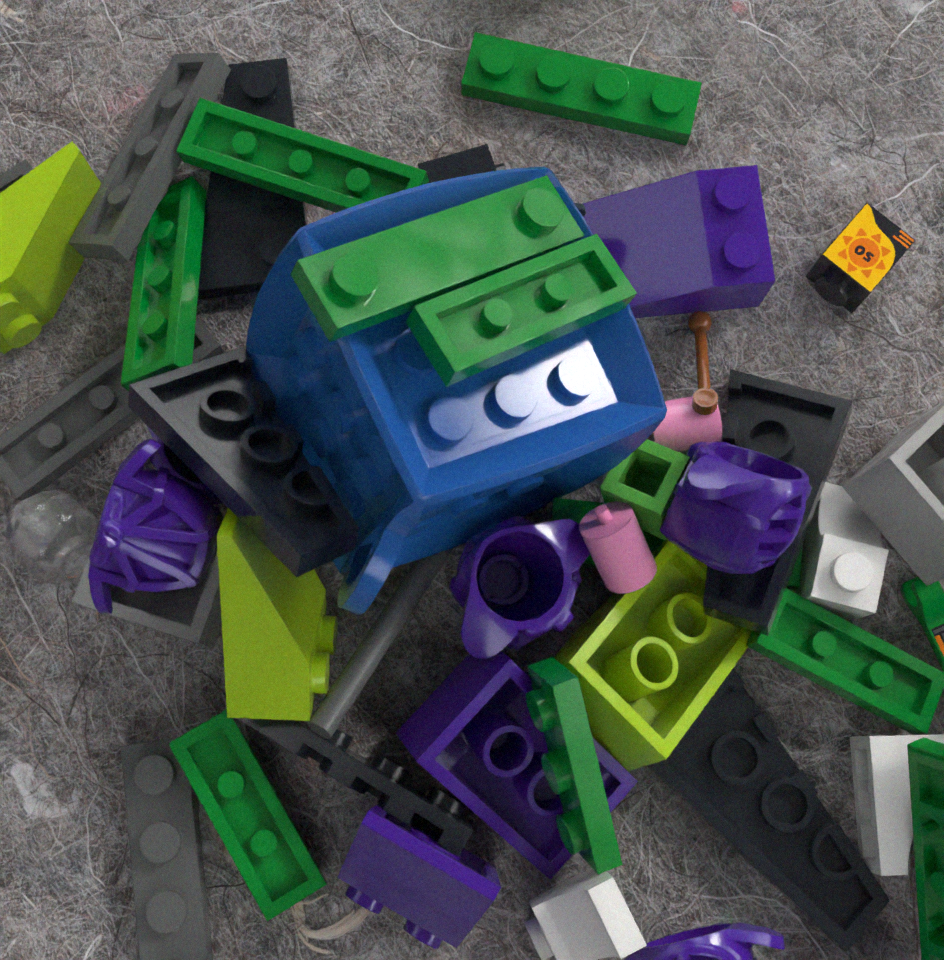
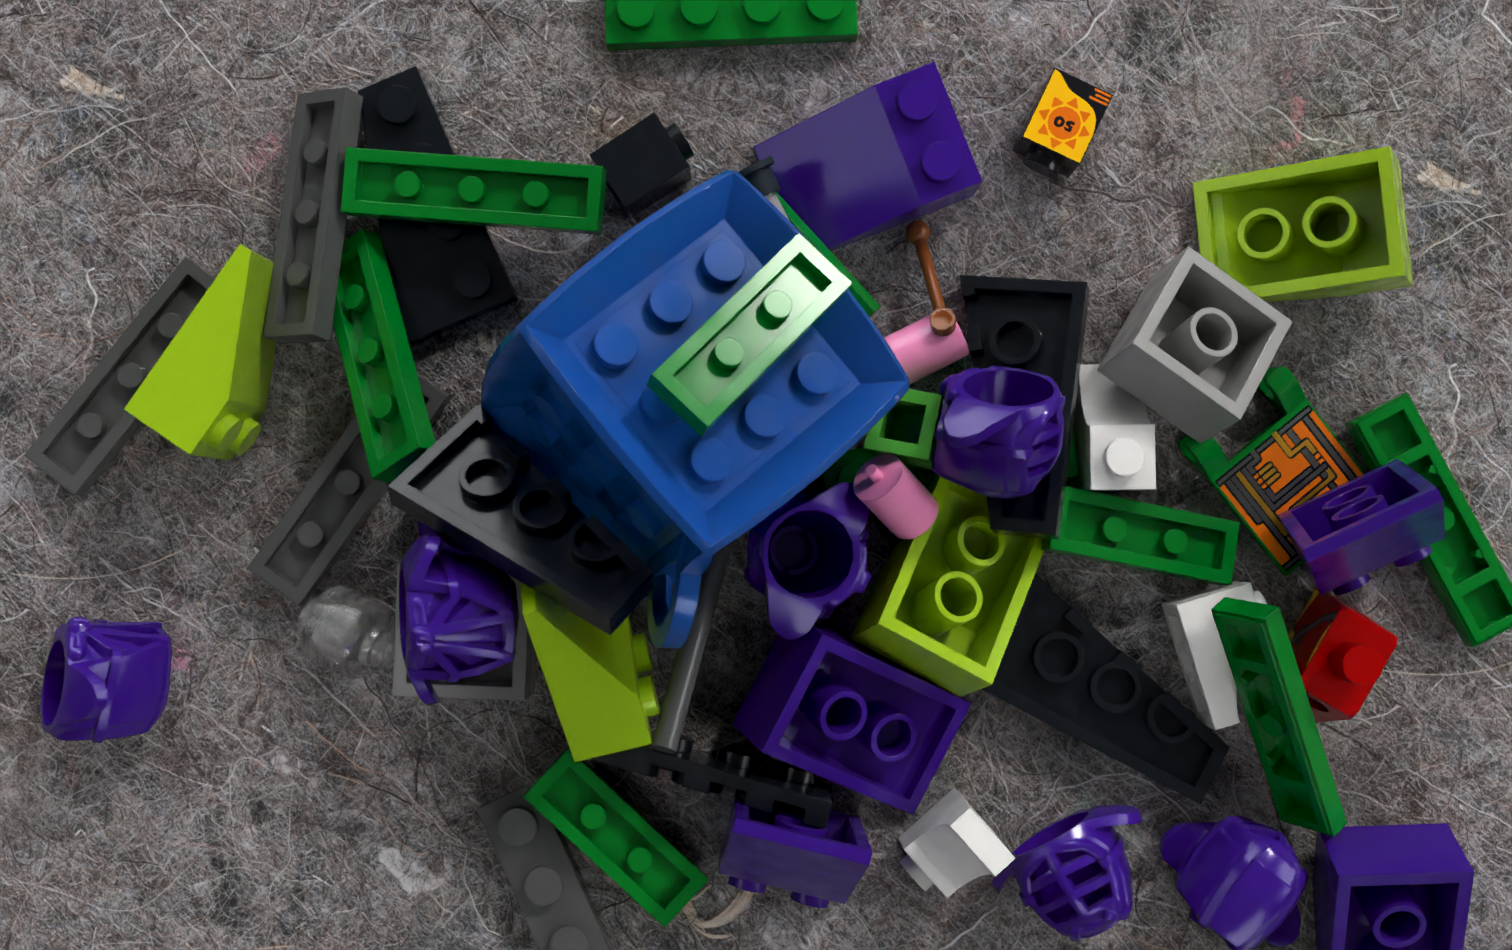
camera: 20 degrees left, 10 degrees up
green plate [290,175,585,342] -> none
green plate [526,657,623,875] -> none

